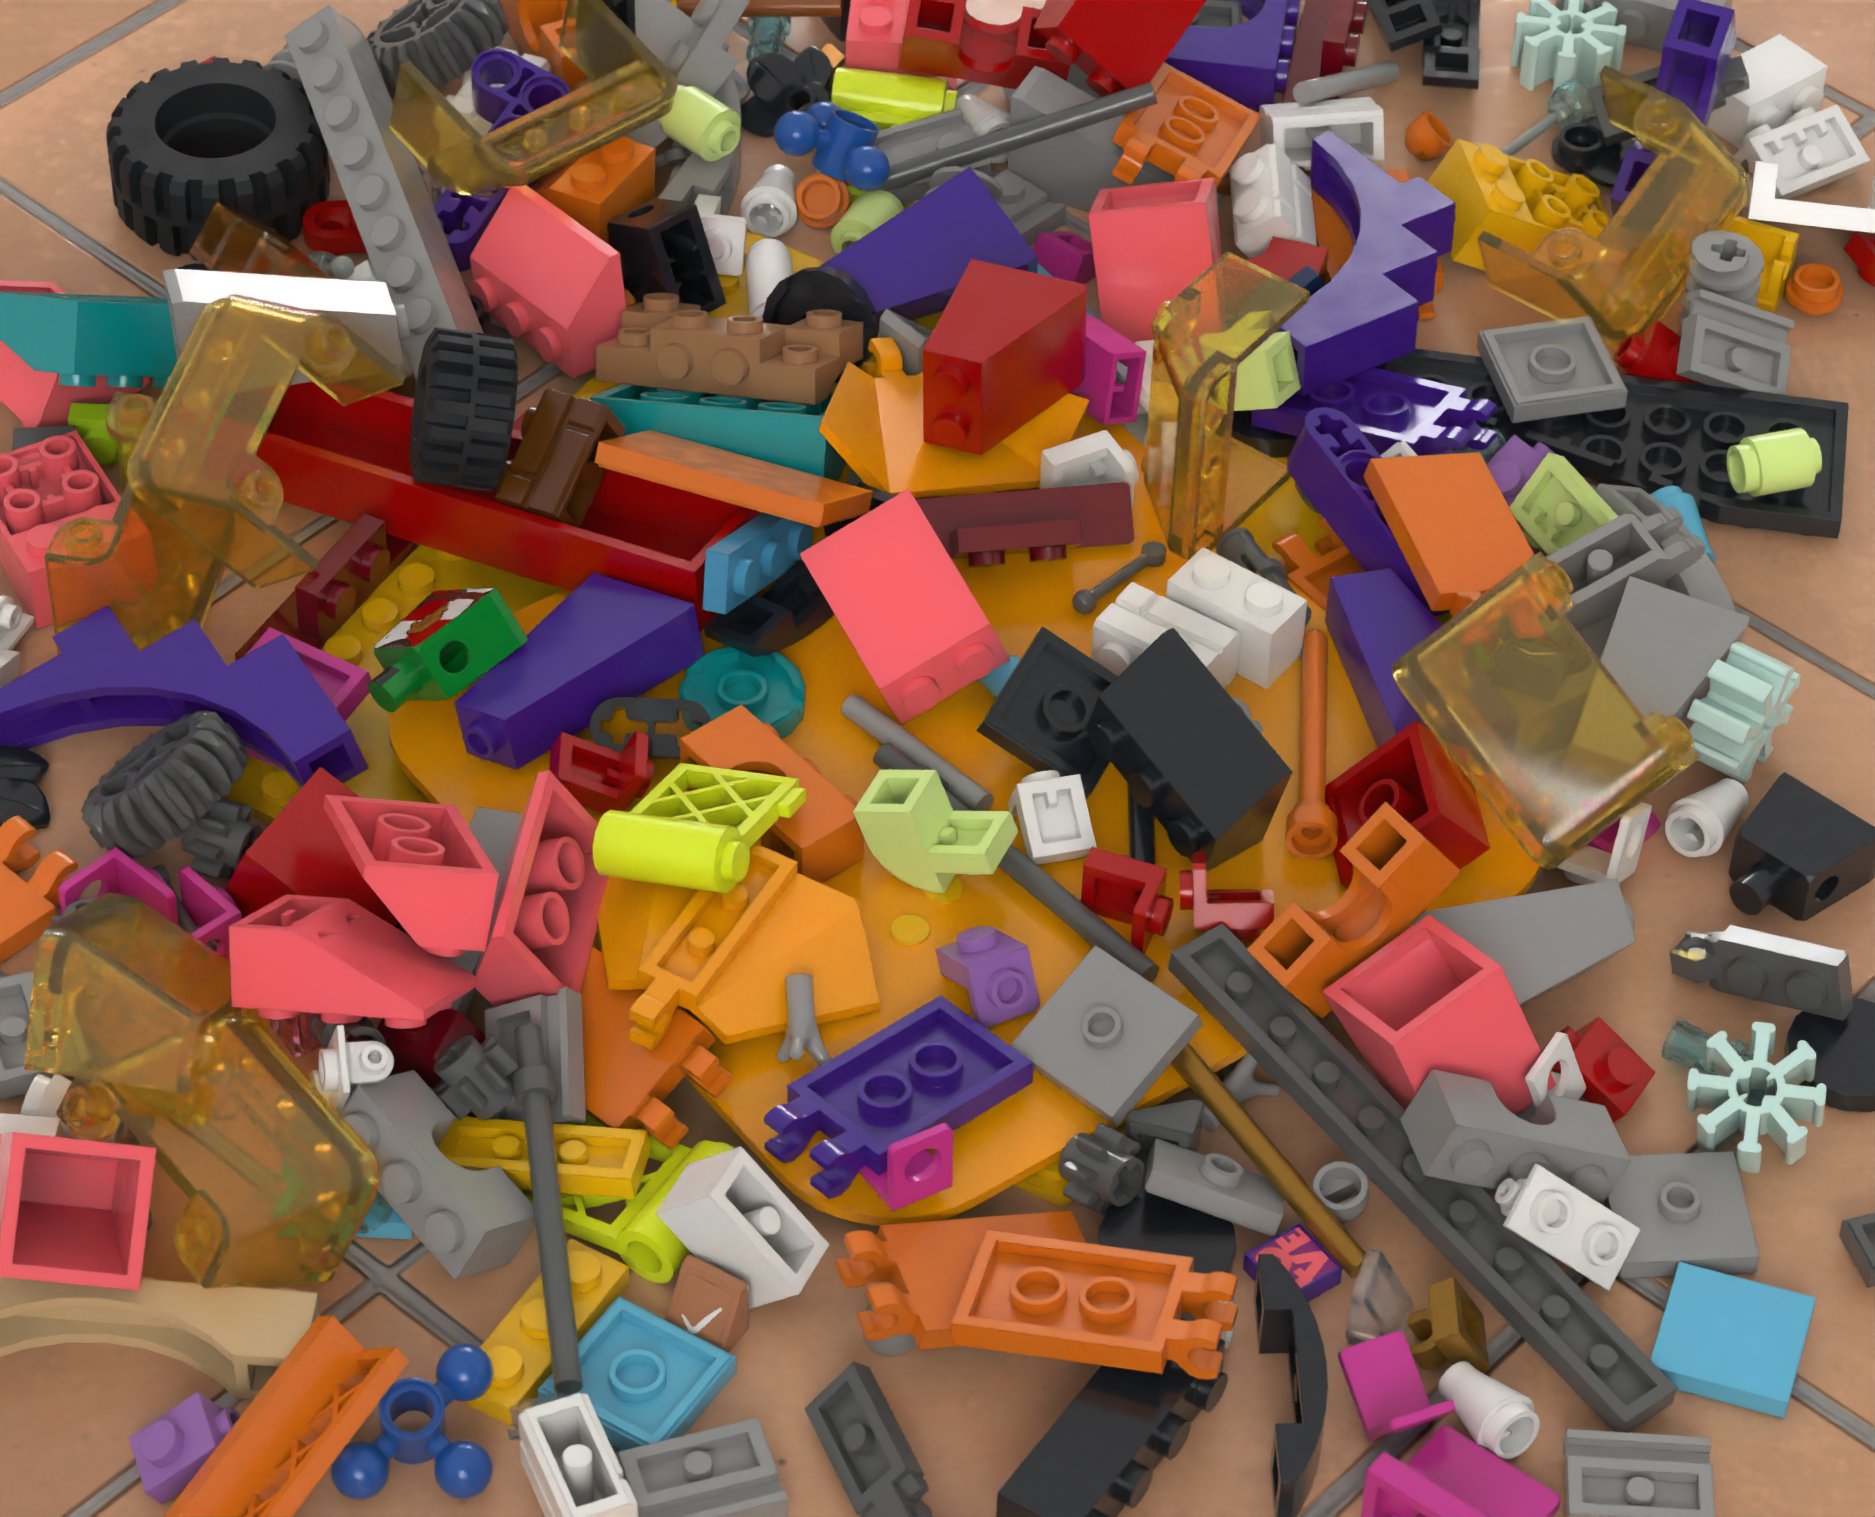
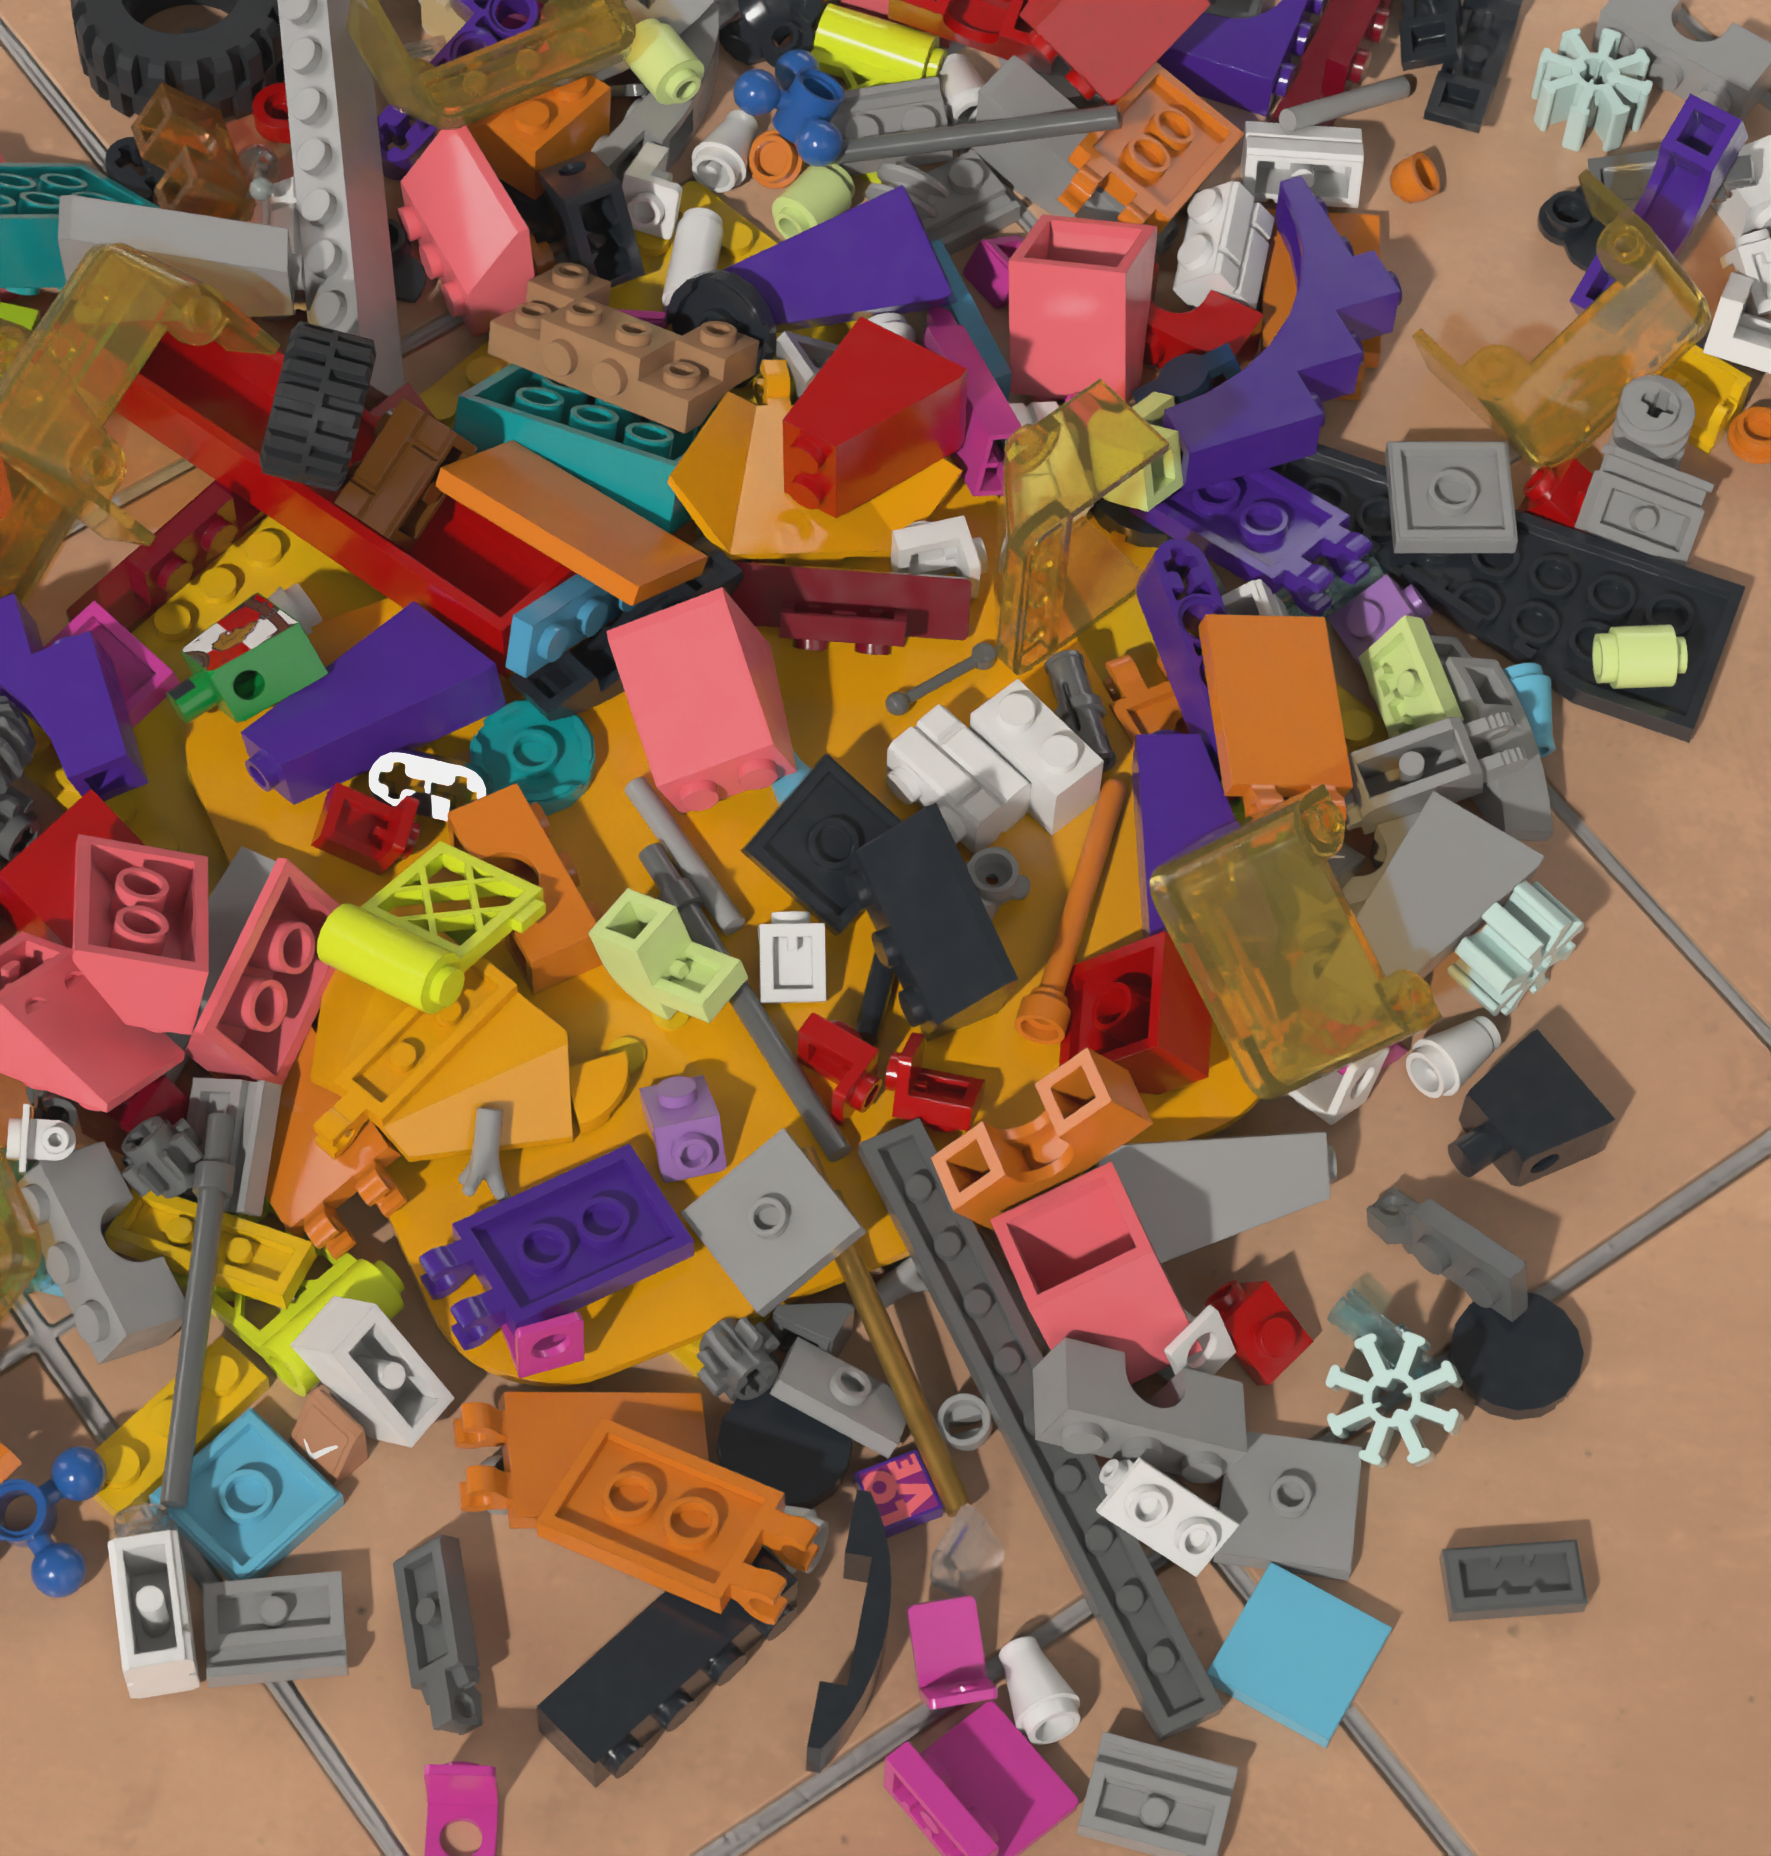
camera: 10 degrees right, 15 degrees up
pearl gold tile [1406,1277,1490,1373] -> none
yellow slope [1427,139,1627,276] -> none
clear light blue hinge [1498,79,1595,156] -> none
none -> light orange tile [569,1051,630,1135]

